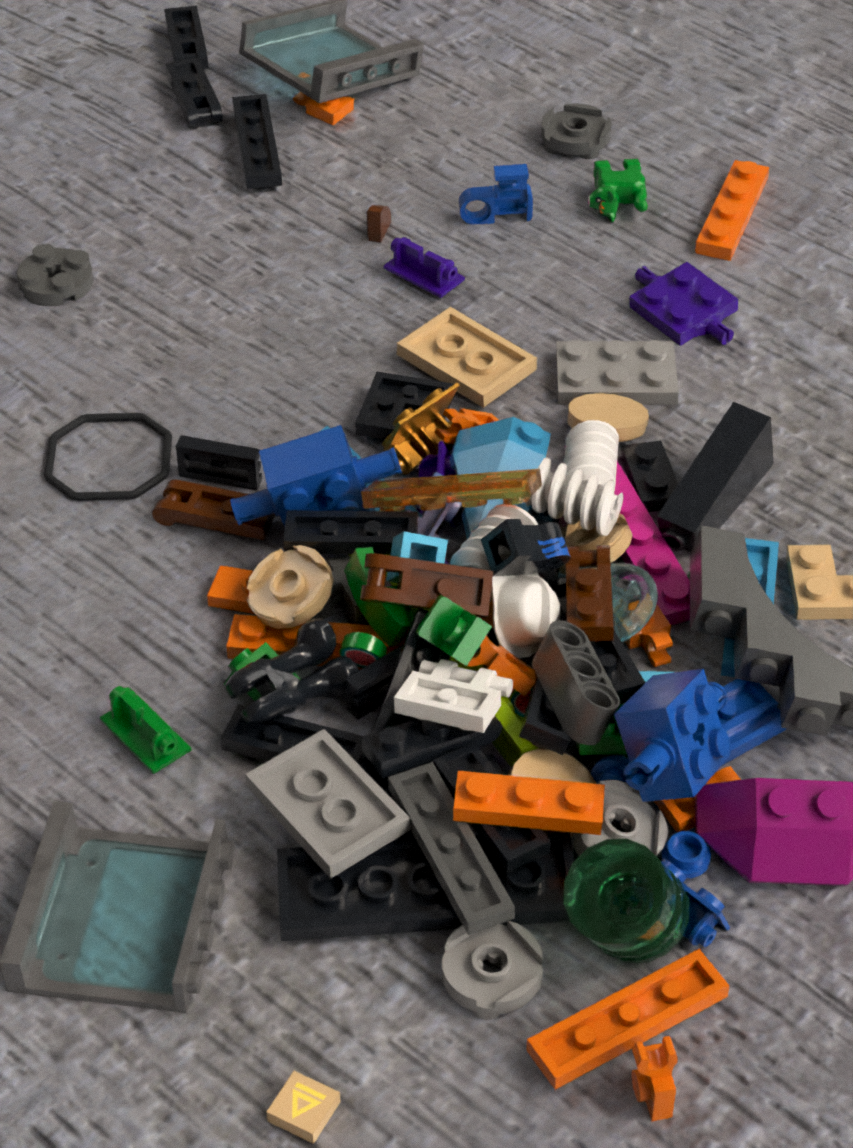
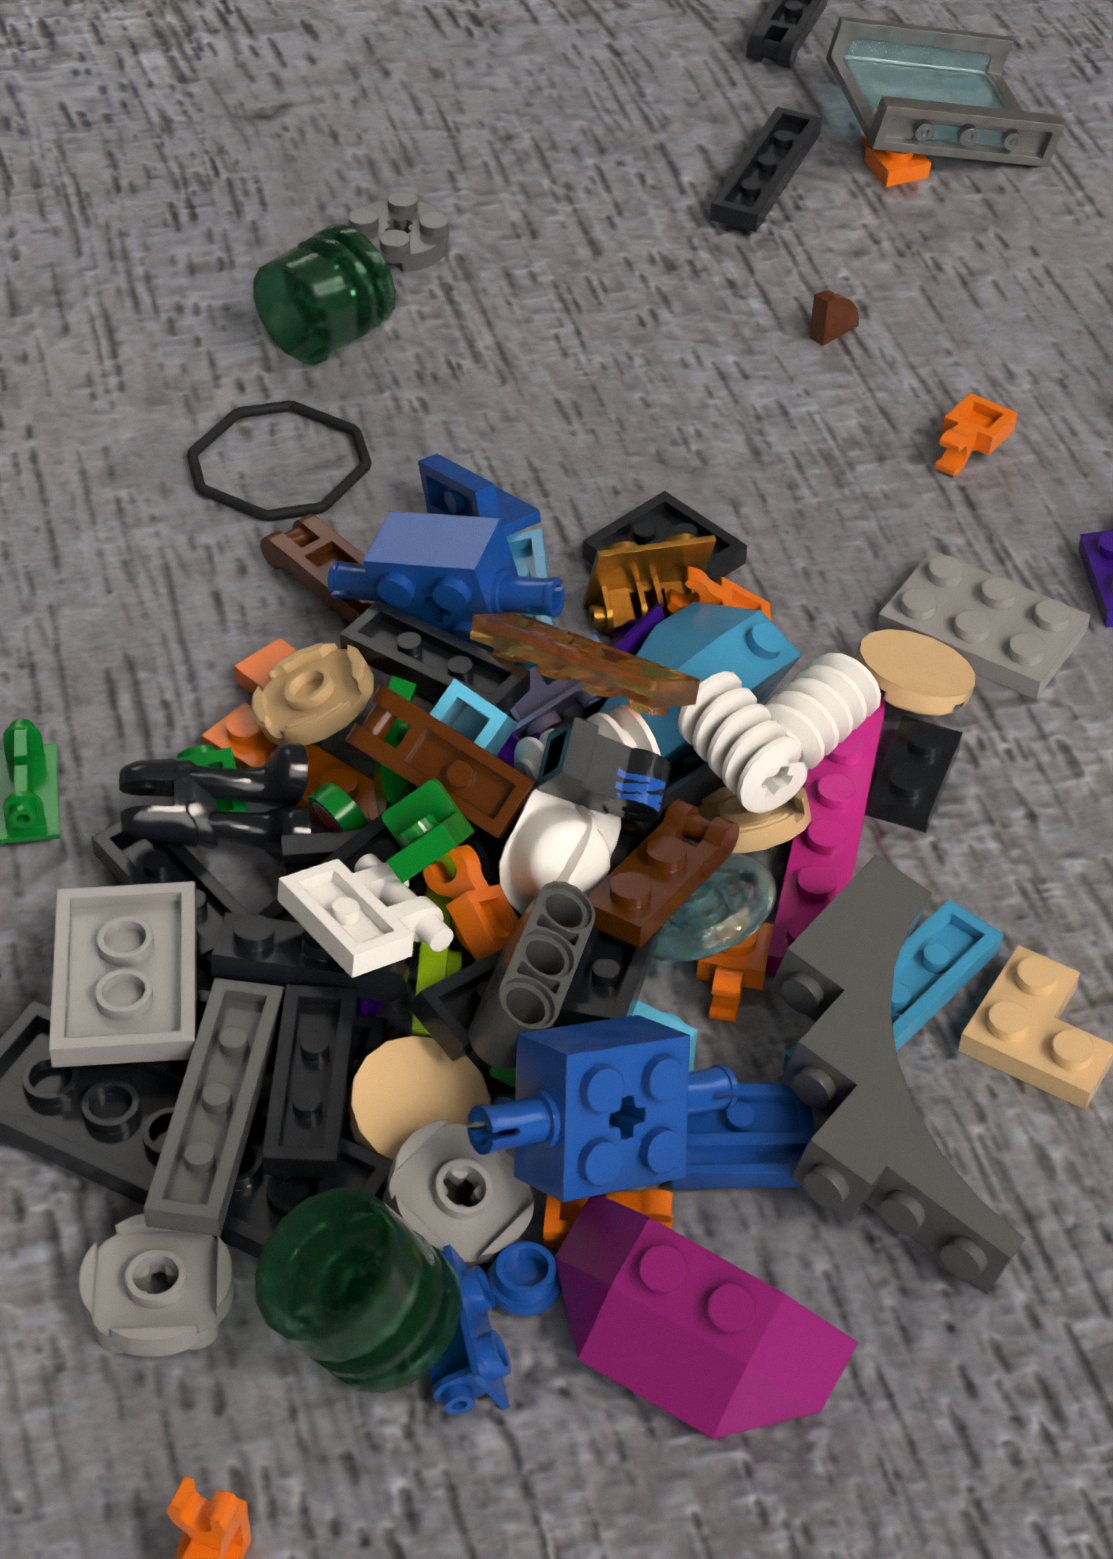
camera: 30 degrees right, 0 degrees up
black plate [165,58,223,128] -> none
black tile [175,435,262,490] -> none
dark purple hinge [383,237,465,298] -> none
tan plate [397,307,537,408] -> none
orange plate [453,771,605,835] -> none
blue piece [458,164,533,225] -> none
orange plate [526,949,730,1090] -> none
black slope [657,401,774,552] -> none
none -> clear green wheel [253,224,396,365]
none -> blue panel [418,454,541,536]
none -> orange plate [934,393,1018,476]

